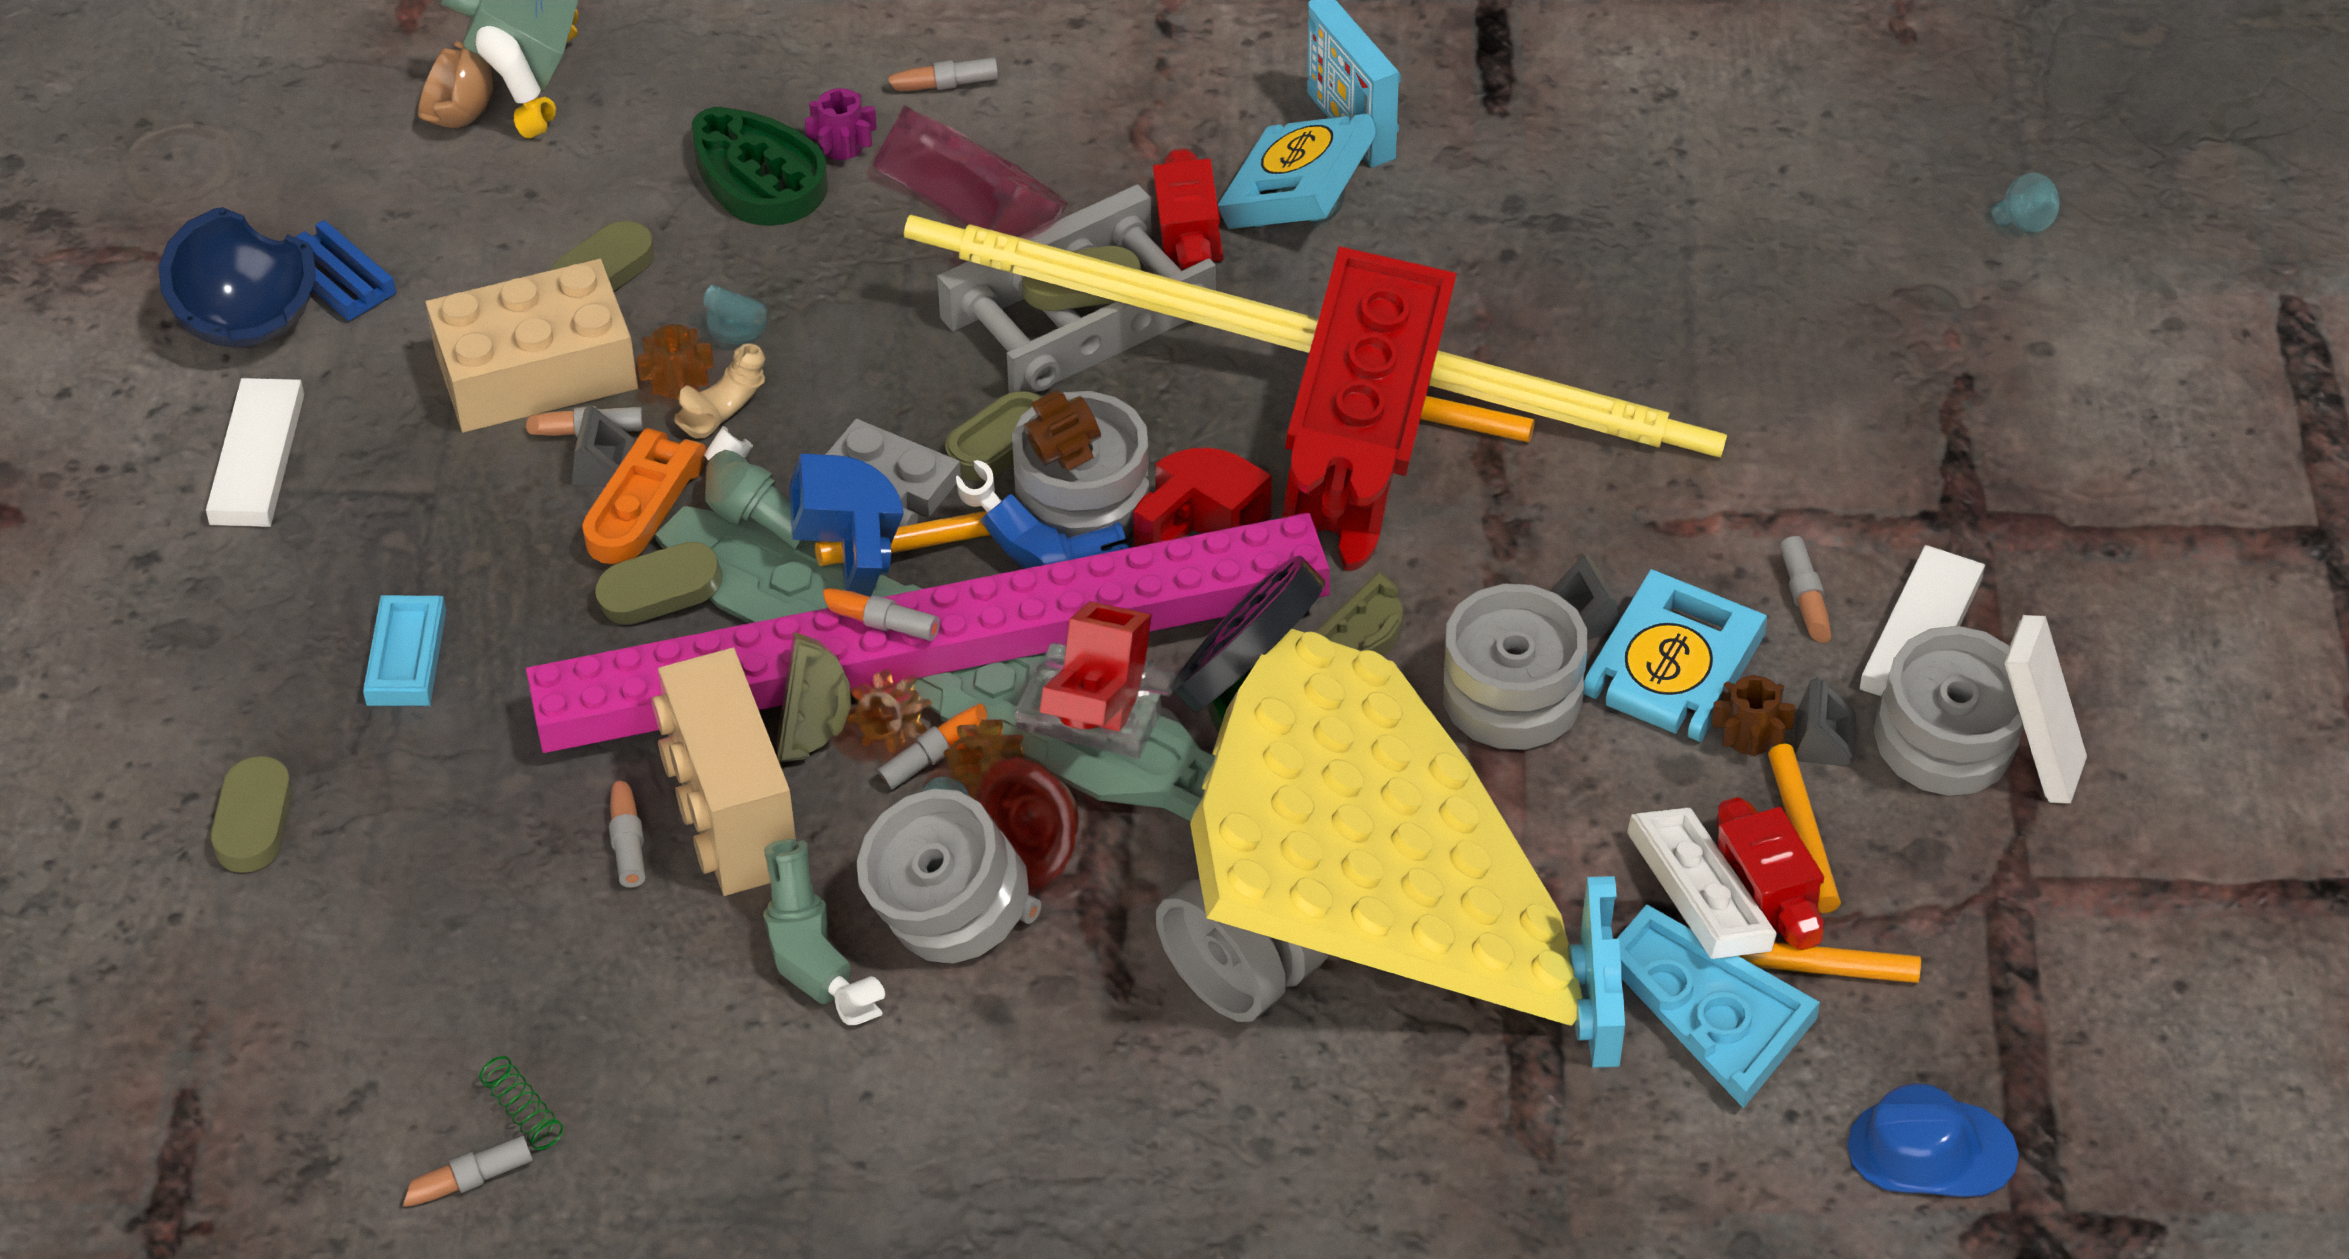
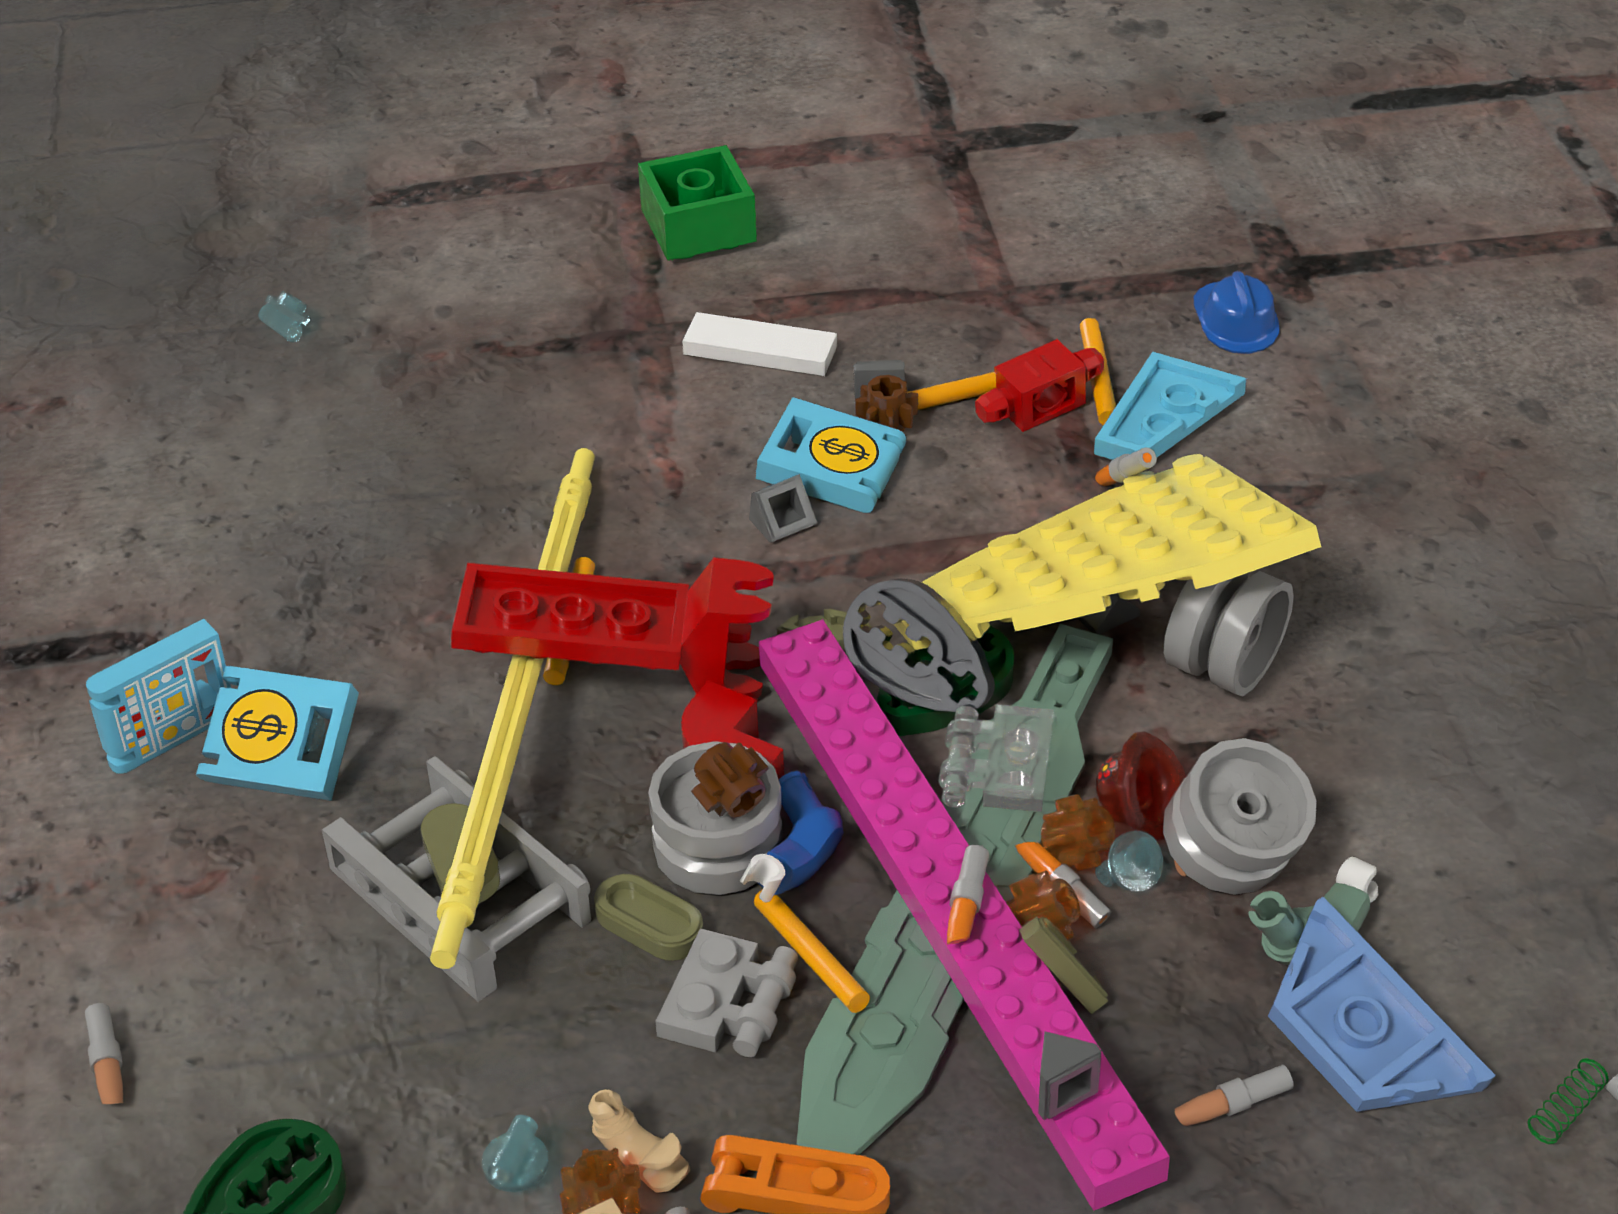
camera: 100 degrees left, 5 degrees down
olive tile [595,542,723,625] -> none
tan brick [651,647,797,896] -> none
sand green arm [704,426,805,550] -> none
blue brick [789,453,904,597] -> none
magenta gear [804,88,877,160] -> none
clear pink windscreen [873,105,1068,238] -> none
red brick [1040,601,1152,732] -> none
red piece [1153,148,1224,271] -> none
light grey wheel [1443,584,1587,750] -> none
medium azure wing [1568,876,1625,1068] -> none
white tile [1627,808,1777,959] -> none
piece [1780,536,1831,643] -> none
light grey wheel [1873,626,2025,796] -> none
white tile [2004,615,2087,803] -> none
none -> green brick [638,145,757,261]
none -> dark grey slope [1038,1031,1101,1120]
none -> light grey piece [1095,447,1157,486]
none -> medium blue wing [1268,897,1496,1112]

